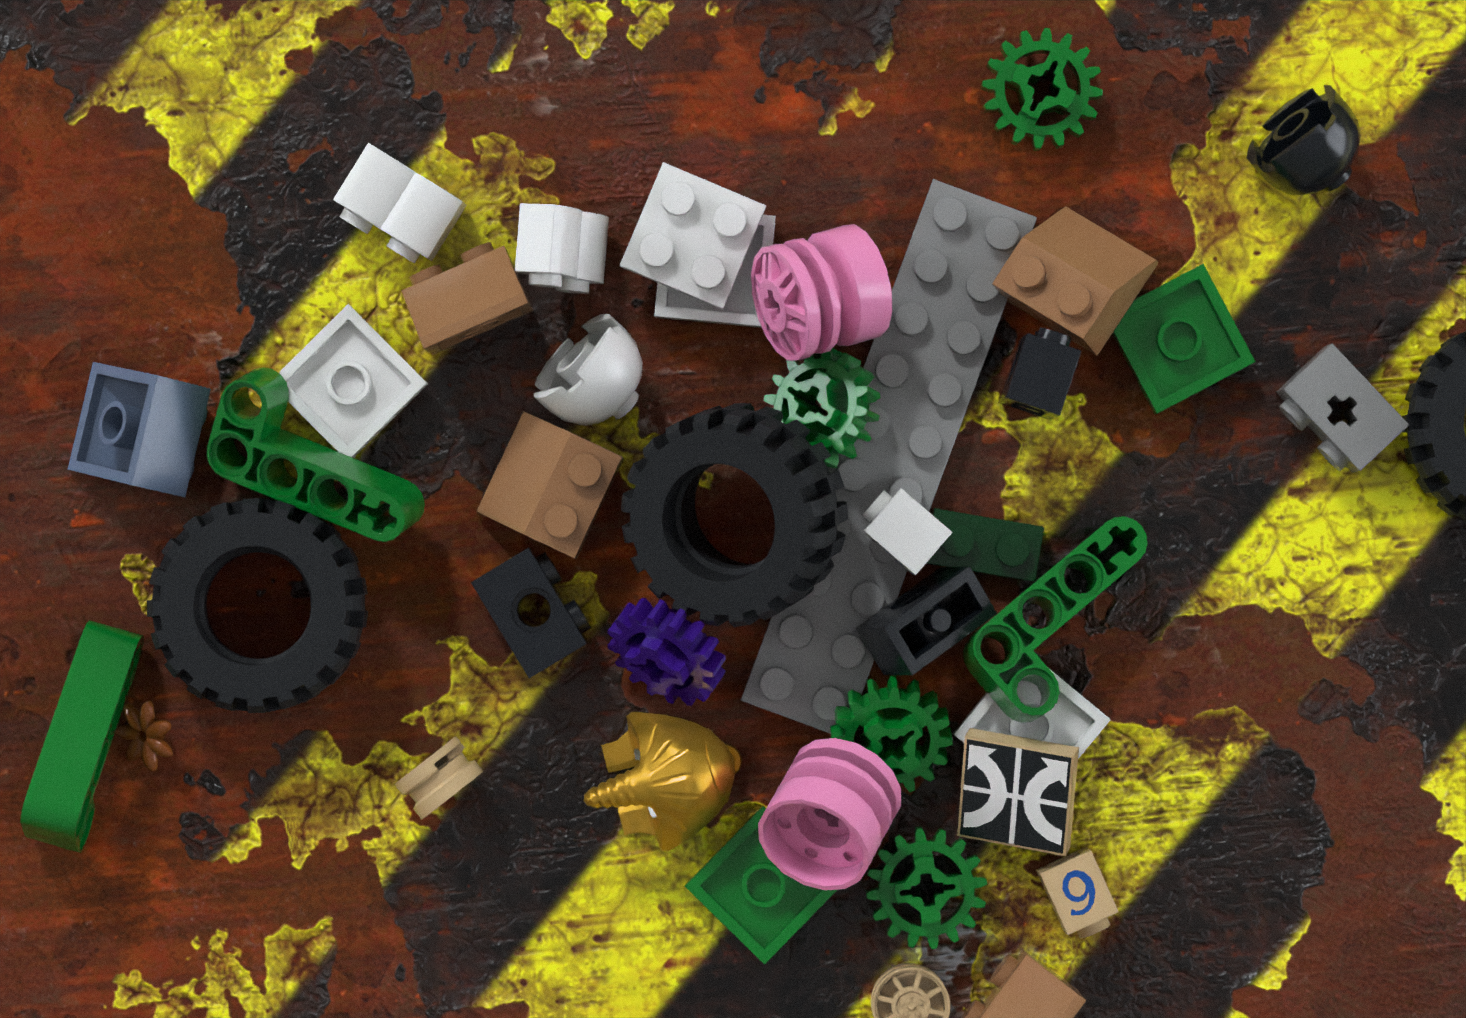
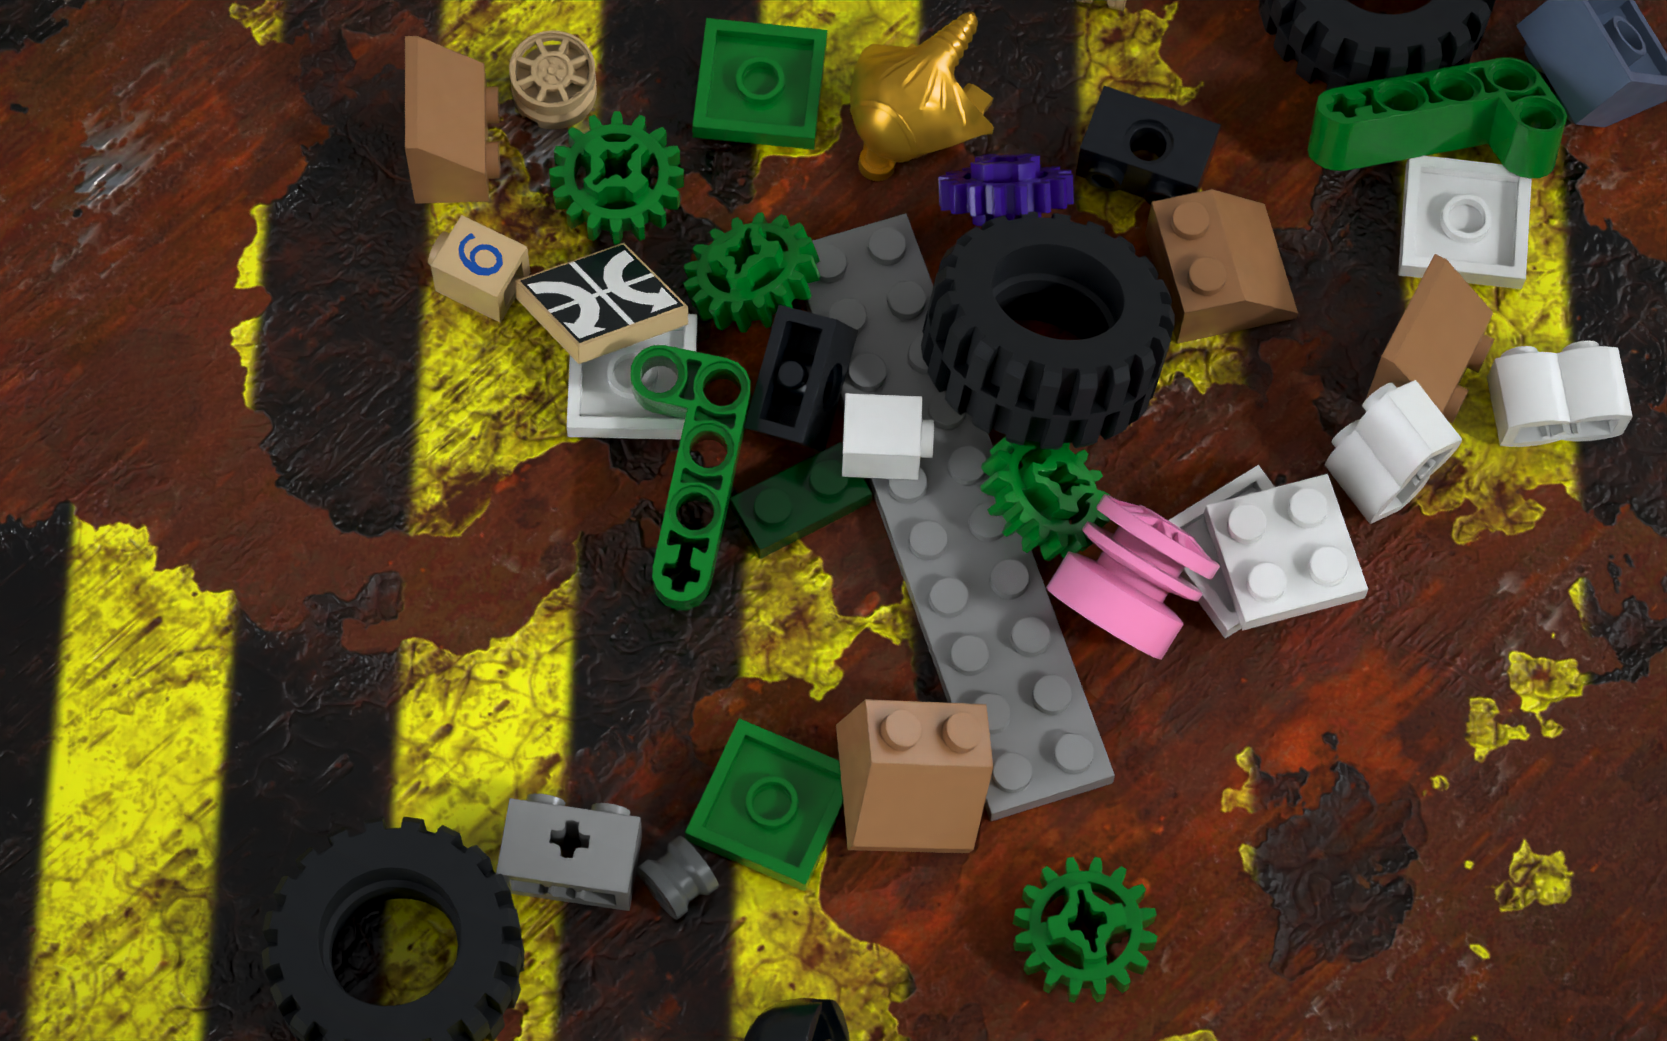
camera: 140 degrees right, 20 degrees down
white cylinder [533,314,643,426] -> none
bright pink wheel [758,738,901,890] -> none
black brick [998,327,1081,420] -> none
none -> dark grey wheel [637,835,719,920]

